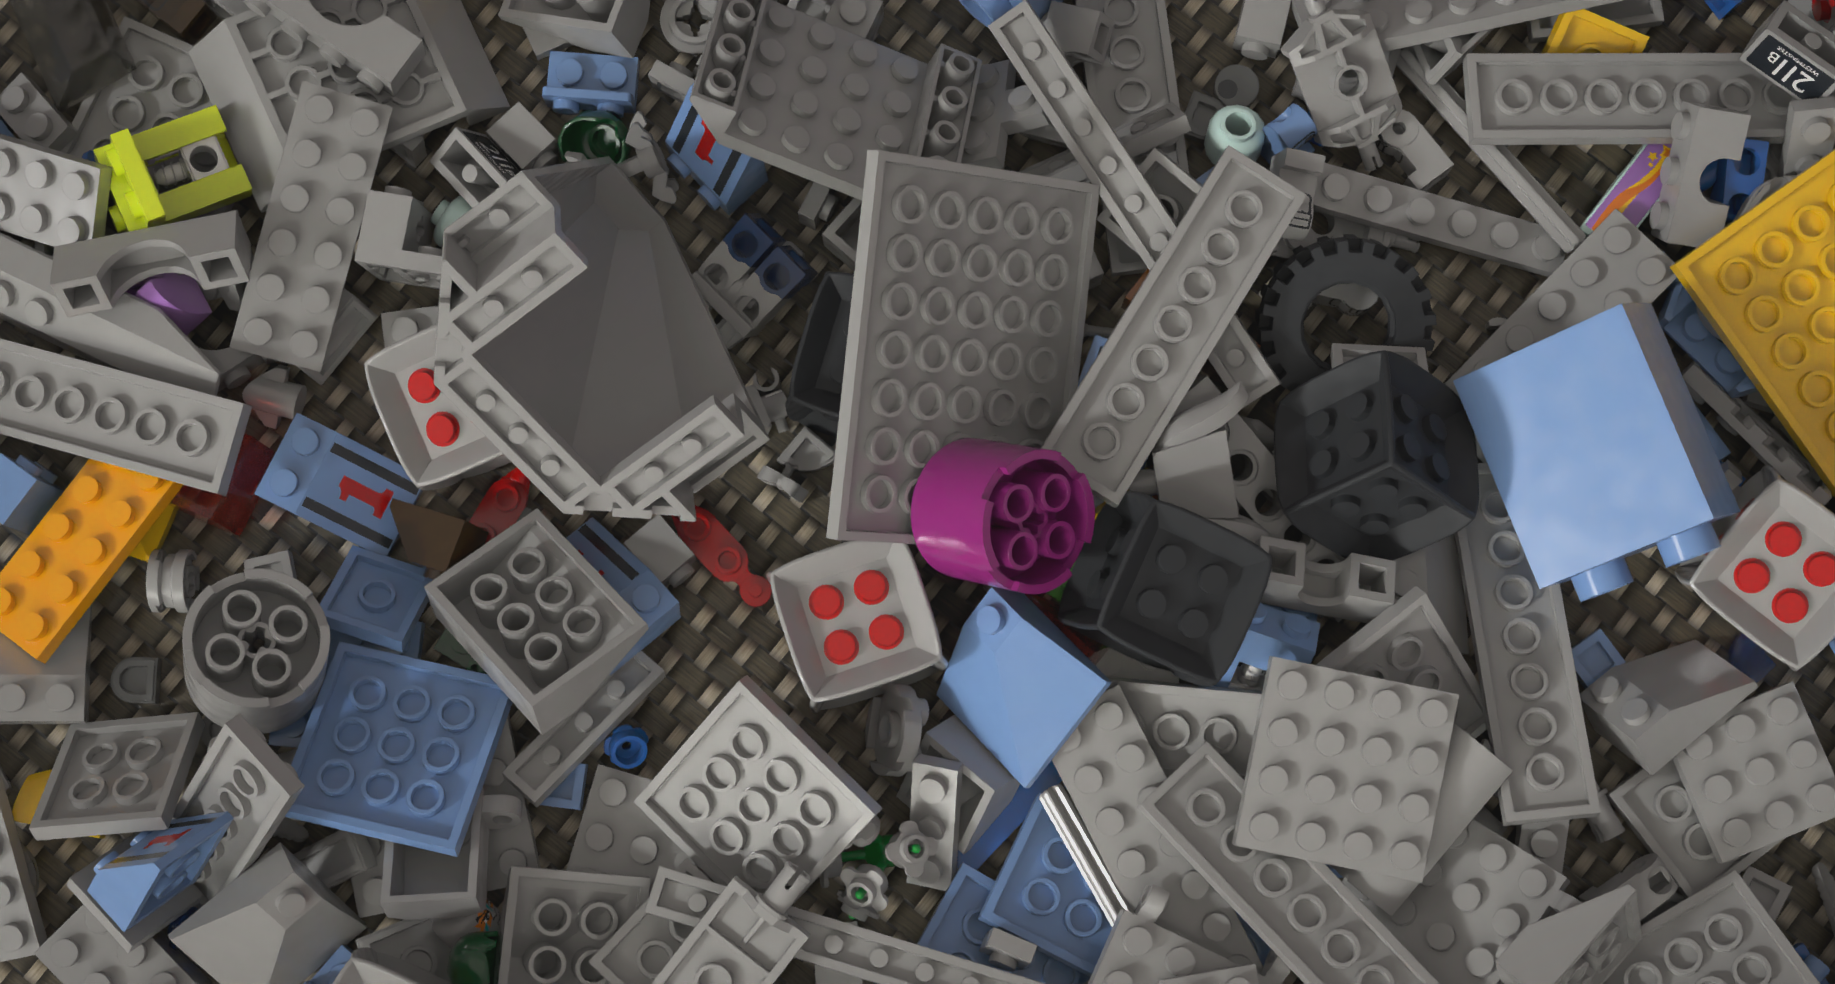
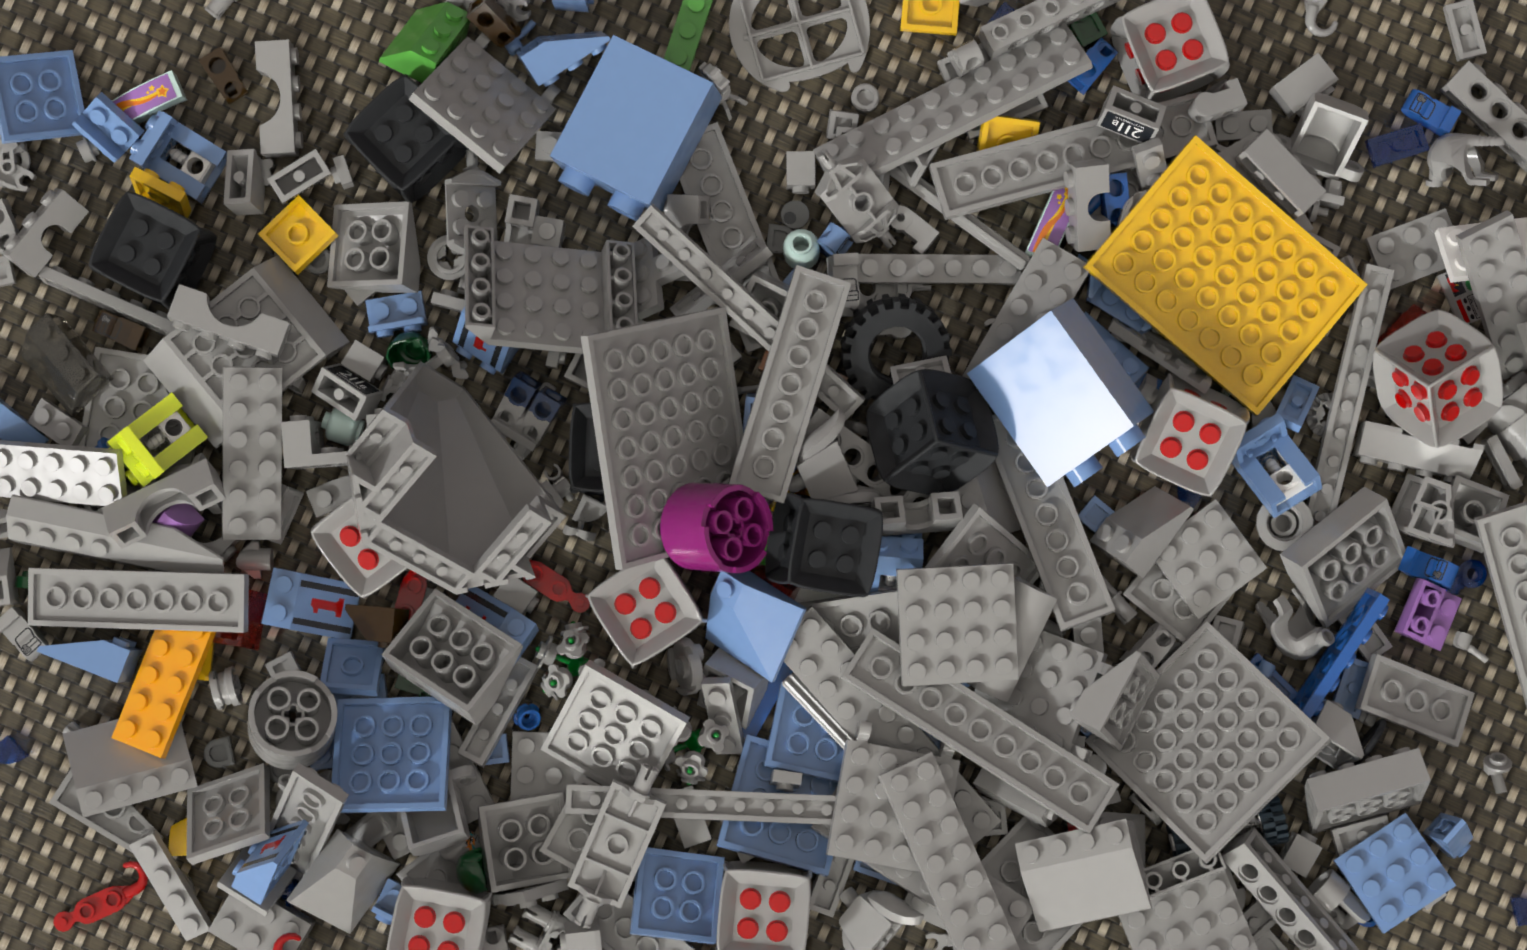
camera: 15 degrees left, 5 degrees up
none -> light grey plant [535,621,605,701]

